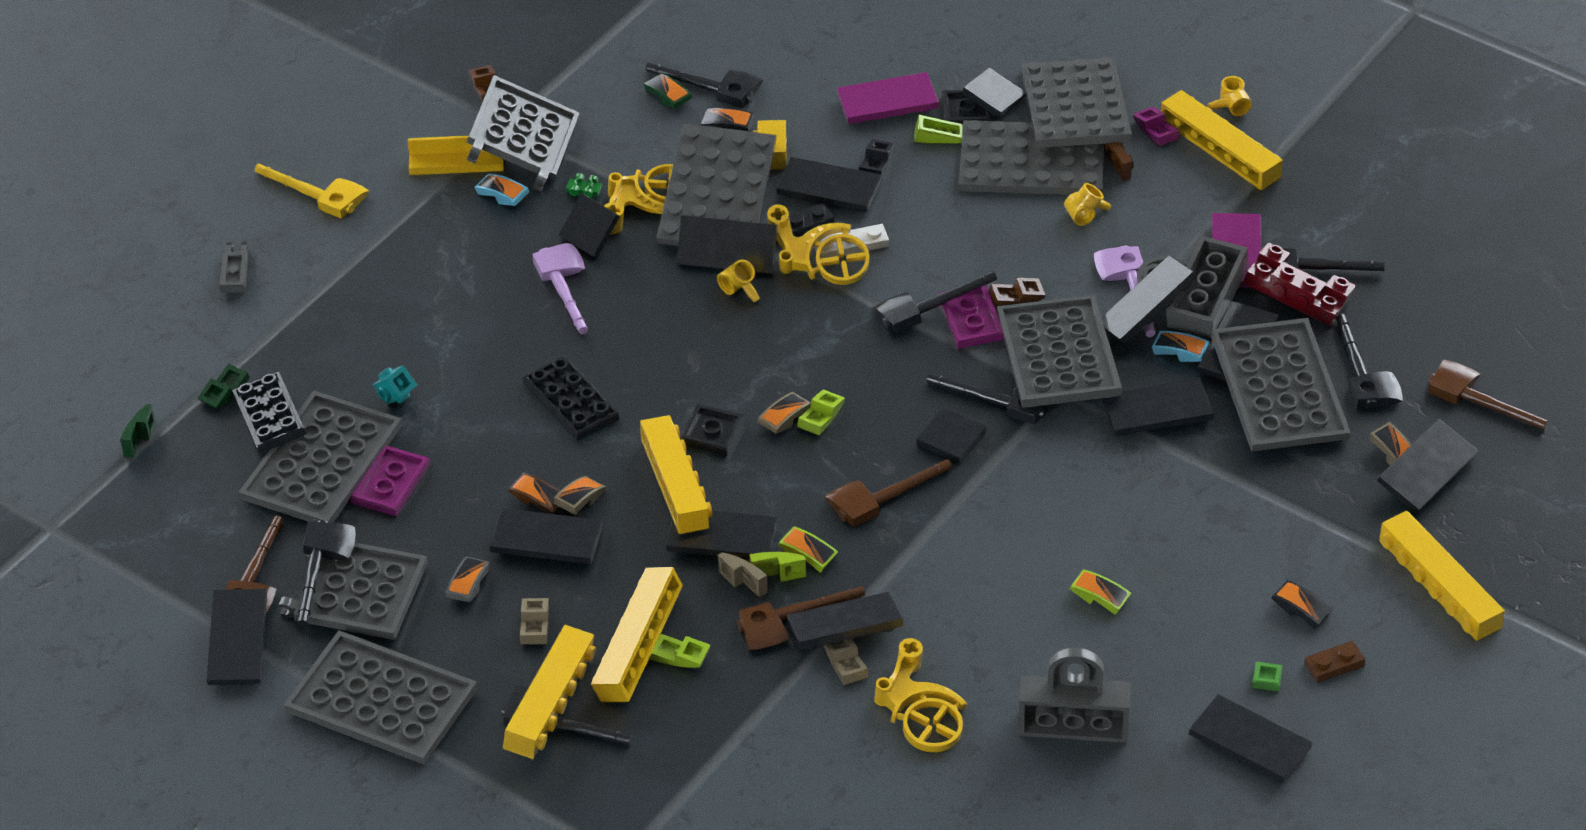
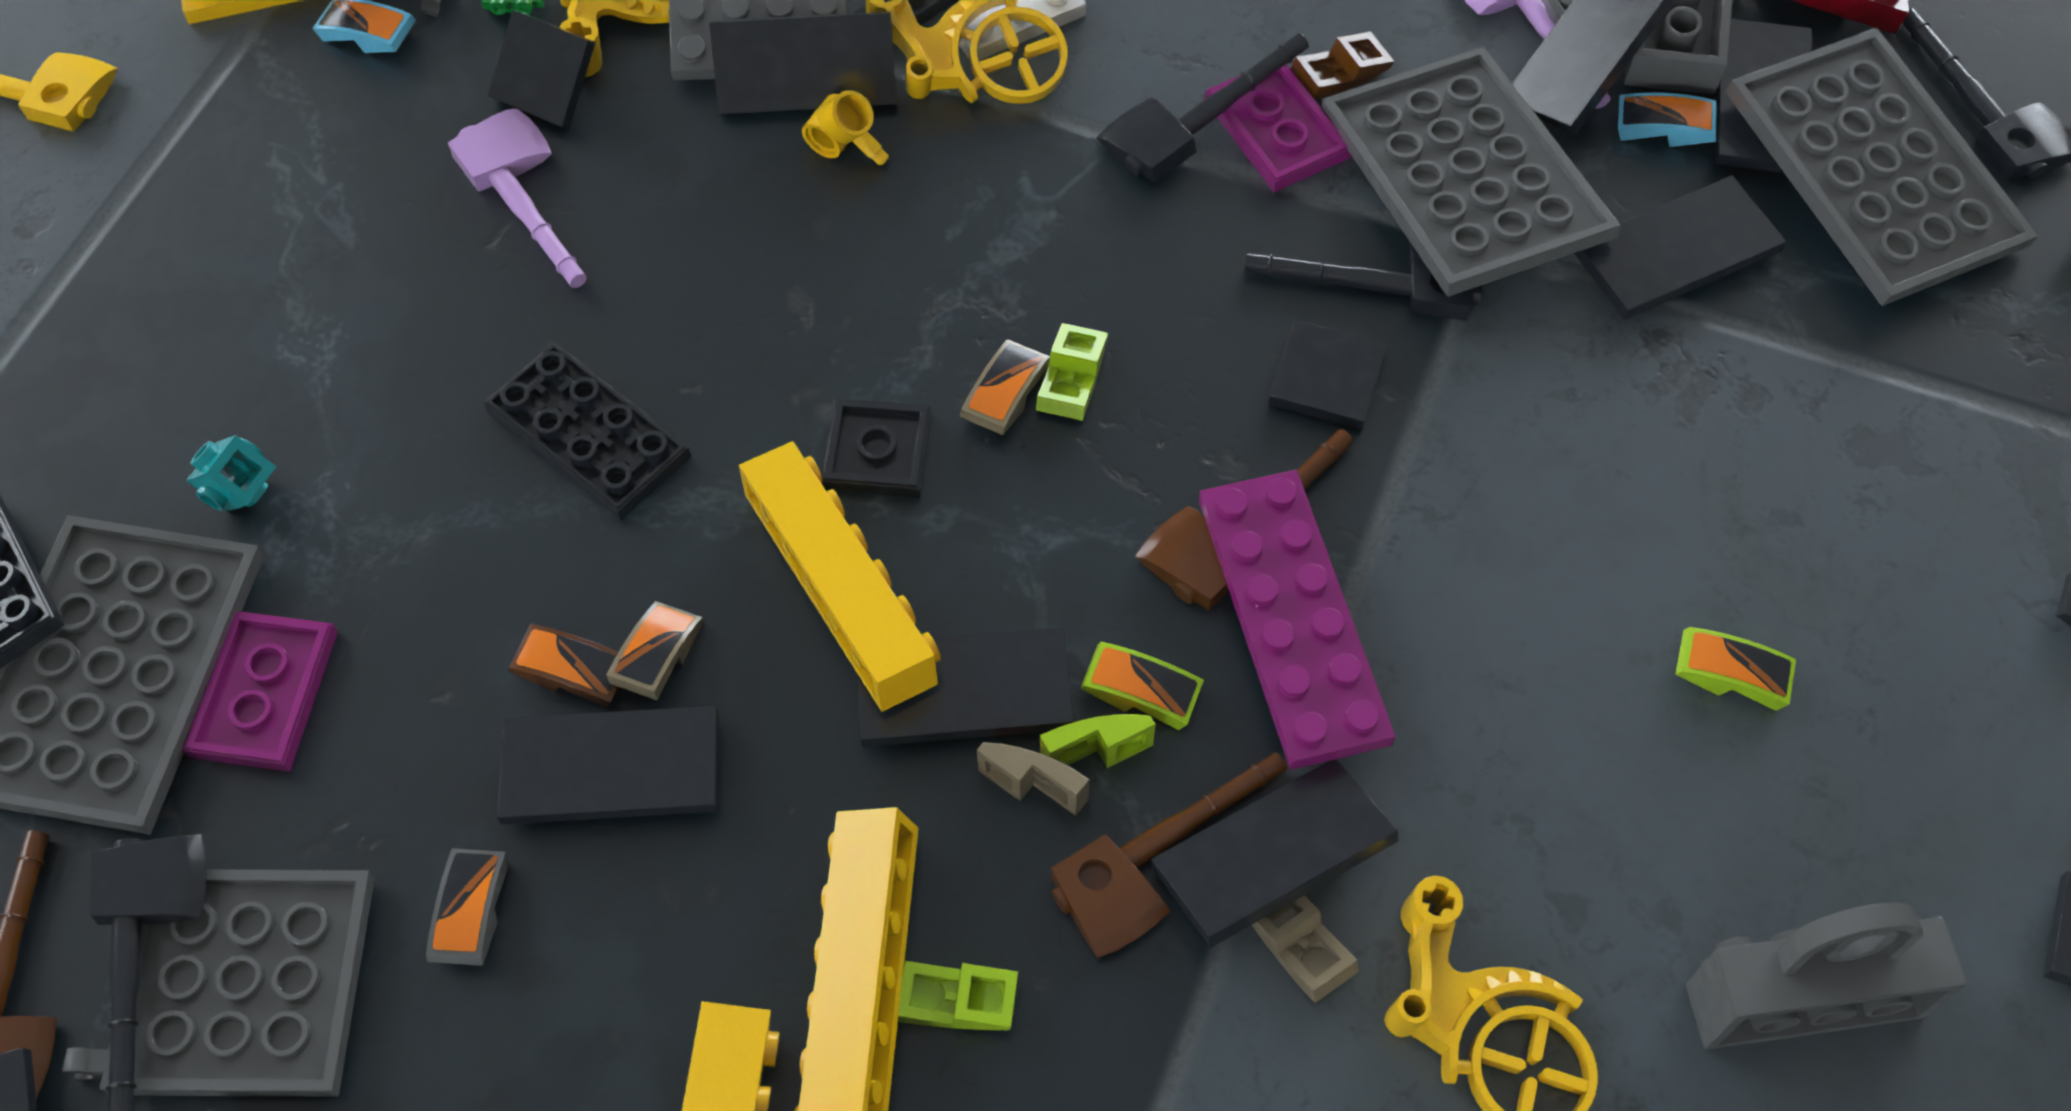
camera: 15 degrees left, 15 degrees up
dark tan slope [520,598,549,644] -> none
none -> magenta plate [1199,469,1396,770]

